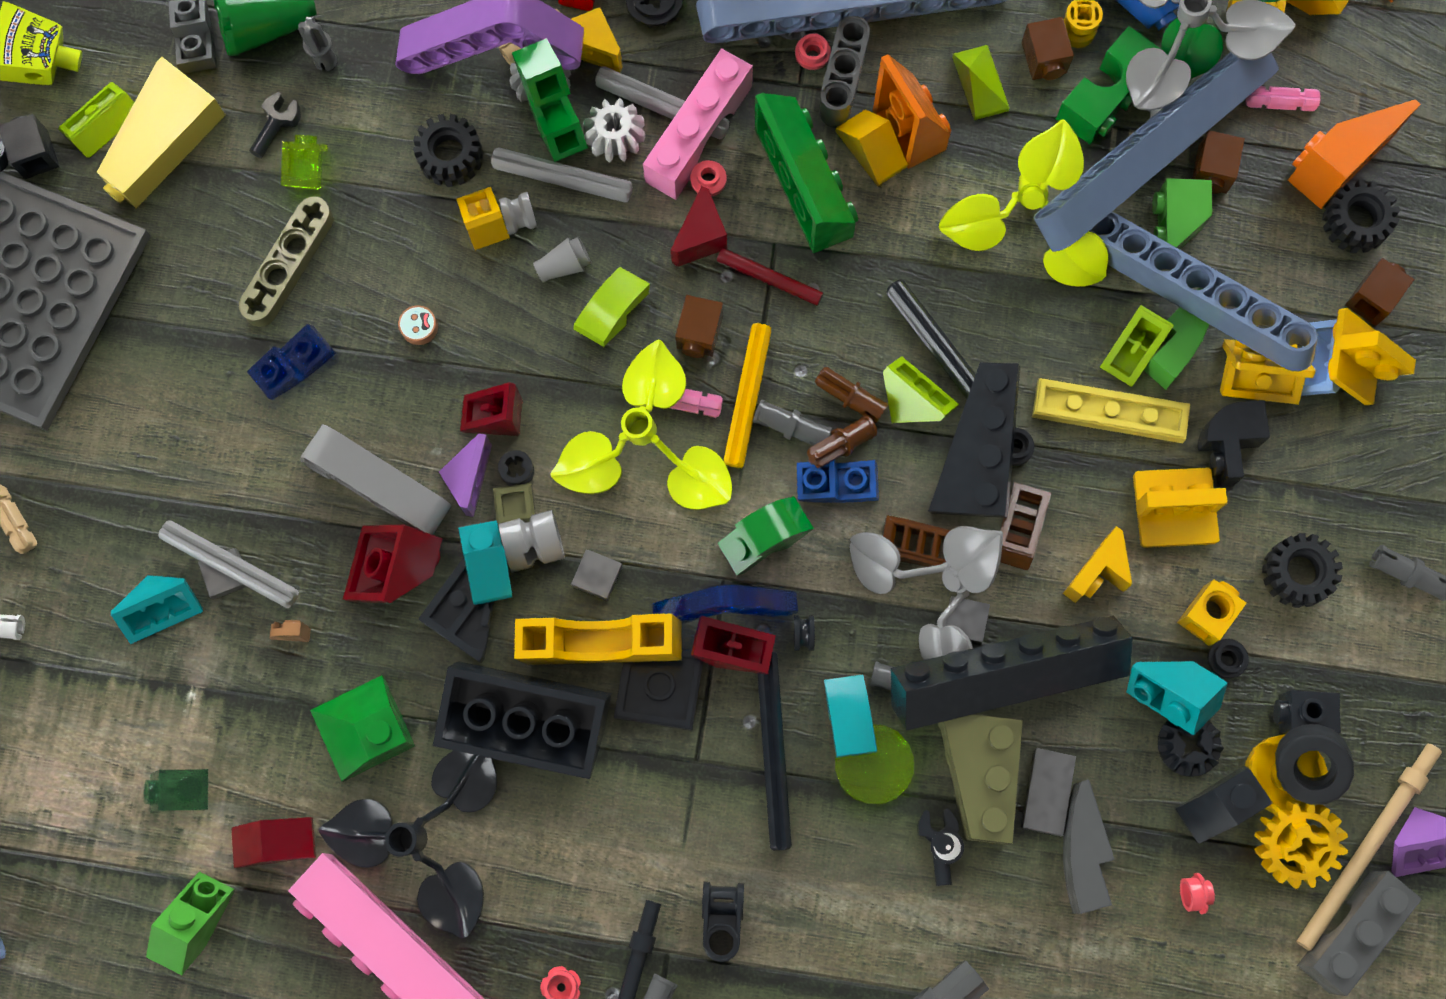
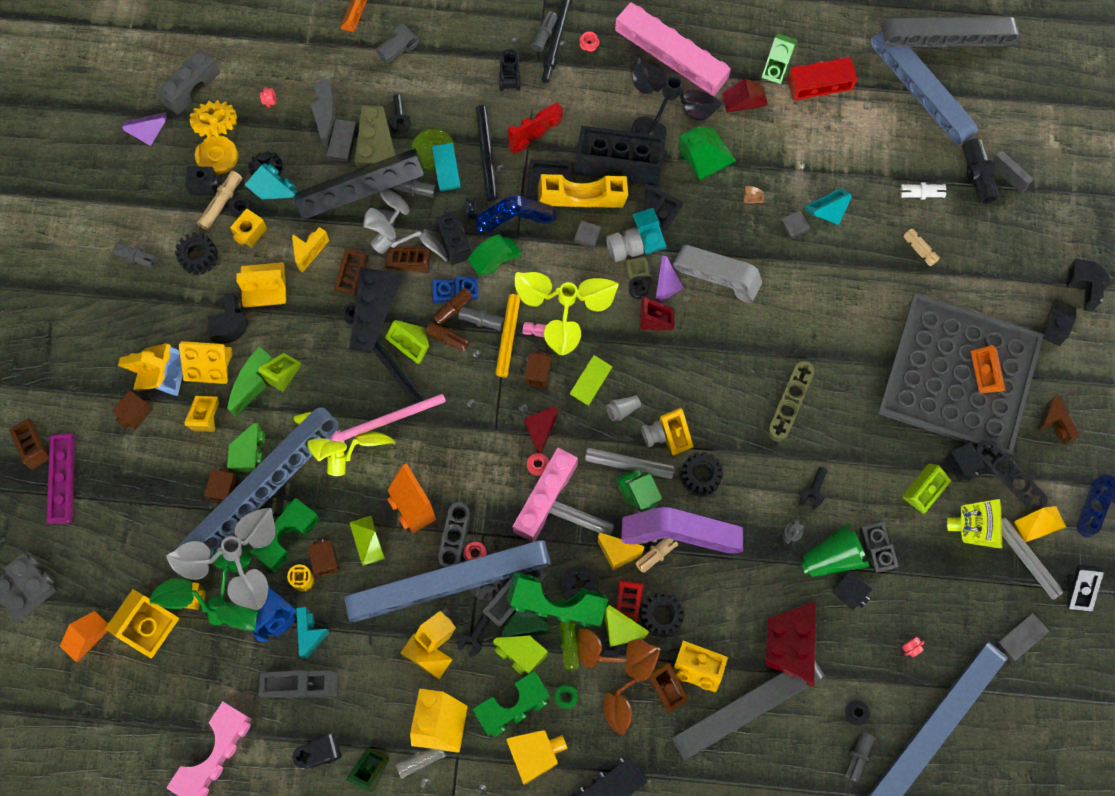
camera: 175 degrees right, 5 degrees down
light yellow slope [97,57,225,208] -> none
clear green bracket [143,769,208,814] -> none
light grey axle [158,521,299,608] -> none
clear blue slope [247,324,336,400] -> none
clear neon green bracket [281,134,328,189] -> none
dark red slope [343,525,443,603] -> none
tile [398,305,438,345] -> none
white gear [583,97,645,163] -> none
dark red slope [691,616,776,674] -> none
dark red bar [717,248,824,306] -> none
green slope [755,93,858,254] -> none
yellow slope [835,109,908,187] -> none
black sticker [931,830,964,864] -> none
light yellow tile [1032,378,1190,443] -> none
sand blue beam [1090,212,1317,371] -> none
black slope [1175,766,1273,844] -> none
bright pink axle [1246,86,1320,111] -> none
black tyre [1275,724,1354,805] -> none
orange slope [1288,100,1421,209] -> none
tan bar [1296,743,1442,951] -> none
black tyre [1322,179,1400,253] -> none
none -> yellow slope [185,396,219,432]
none -> tan pin [197,171,243,231]
none -> bright pink bar [328,394,446,443]
none -> black brick [436,211,472,265]
none -> red wing [508,103,563,155]
none -> red brick [787,57,857,101]

